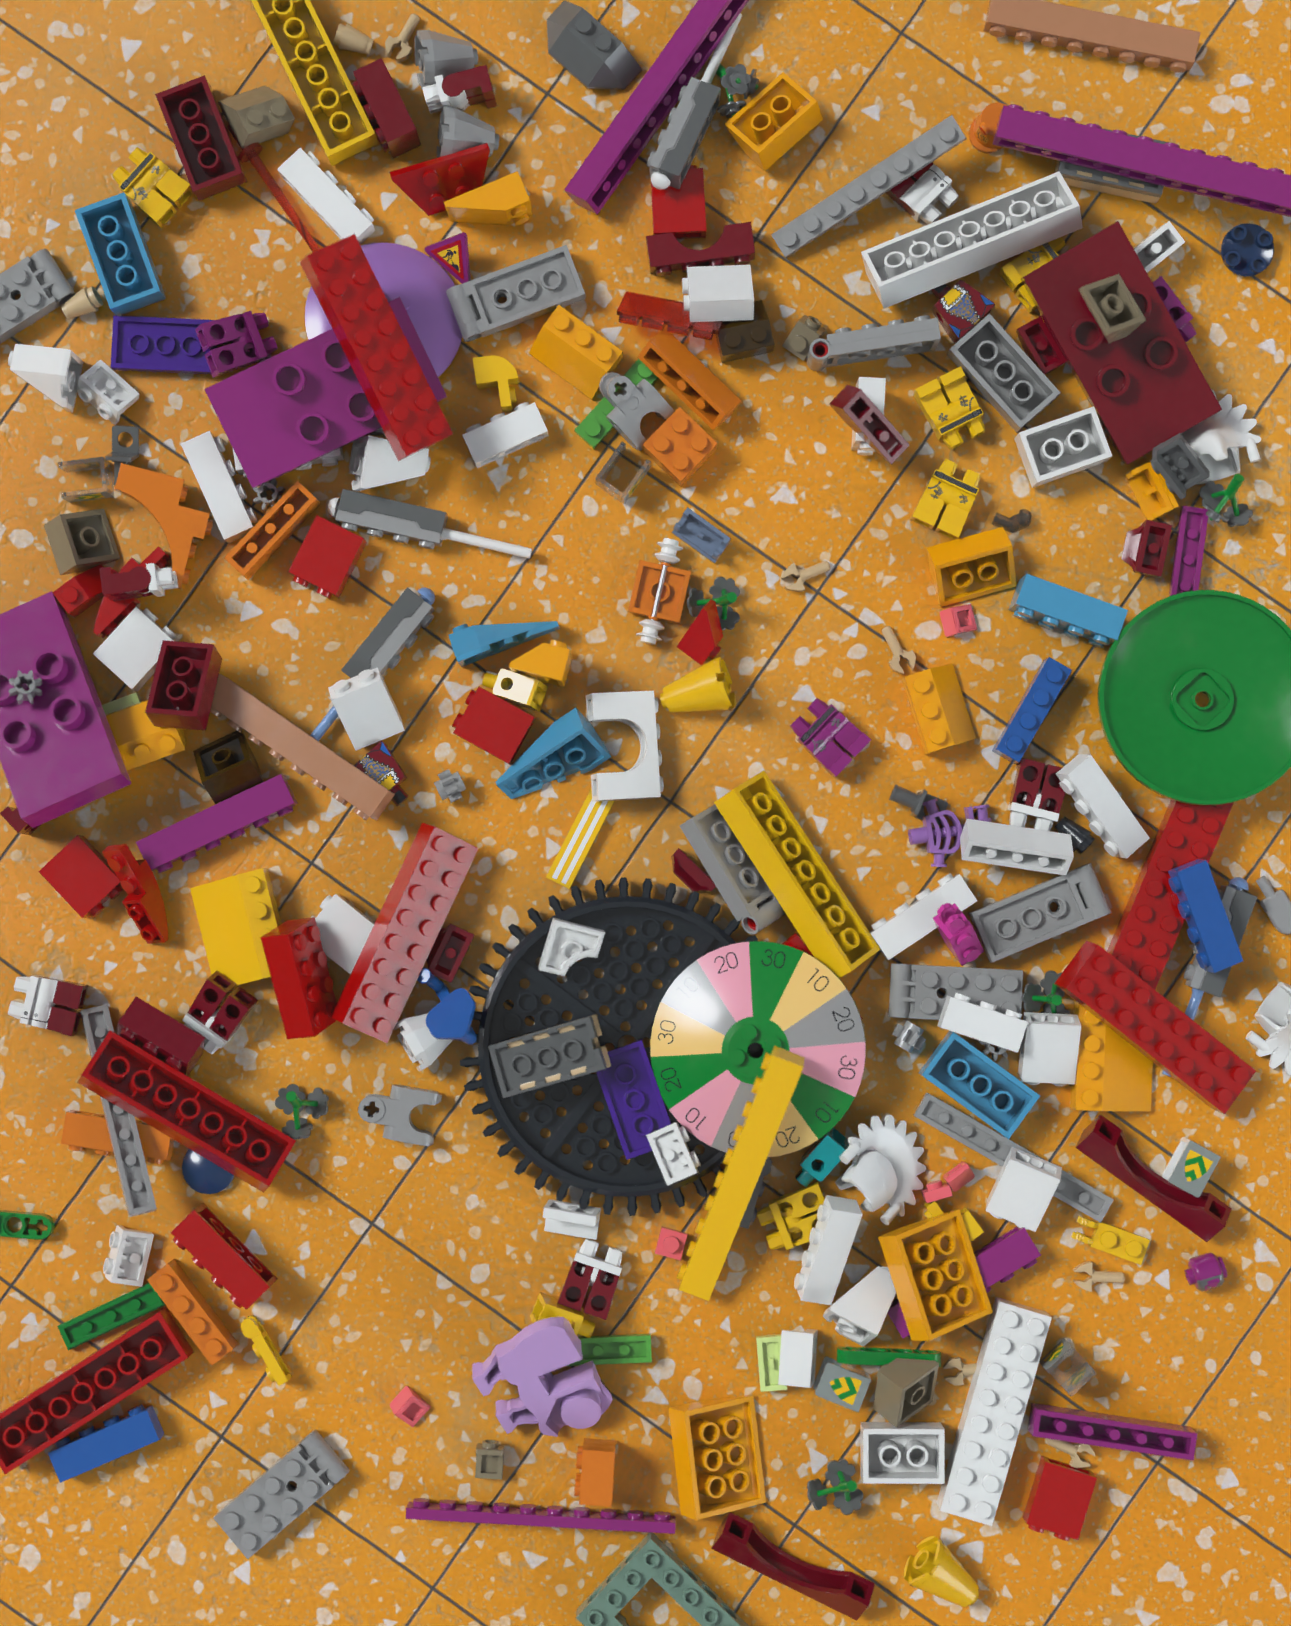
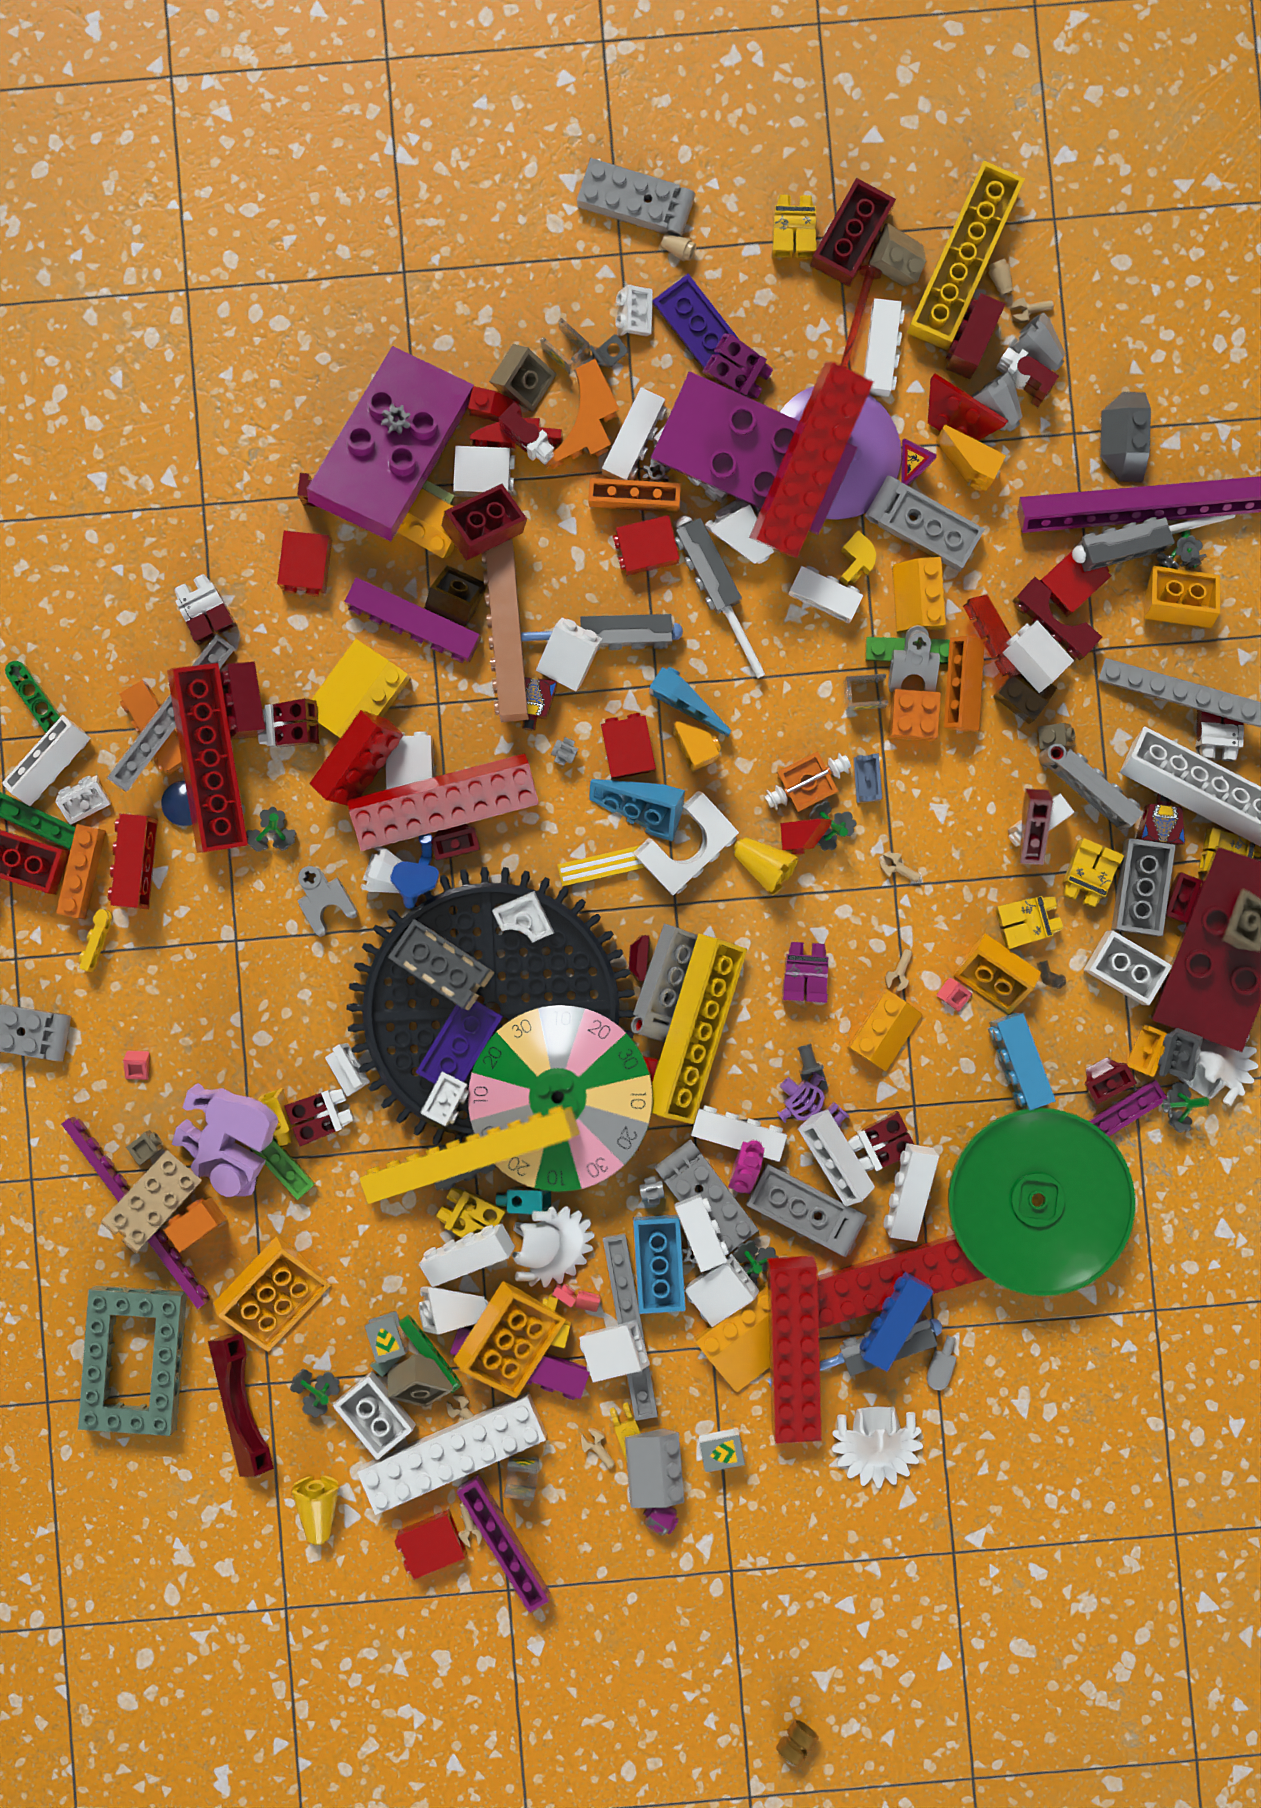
camera: 45 degrees right, 0 degrees up
white slope [8,344,83,413] -> none
dark azure brick [74,192,166,316] -> none
red slope [102,844,169,944] -> none
torso [482,668,548,712] -> none
coral plate [655,1226,687,1260] -> none
yellowish green plate [756,1334,787,1392] -> none
white panel [778,1329,818,1388] -> none
blue brick [992,657,1072,764] -> none
black cone [1055,816,1095,854] -> none
dark red arch [1076,1114,1232,1242] -> none
none -> white brick [2,715,91,806]
none -> tan piece [101,1150,202,1253]
none -> sand green piece [370,1356,402,1377]
none -> light grey slope [625,1428,684,1508]

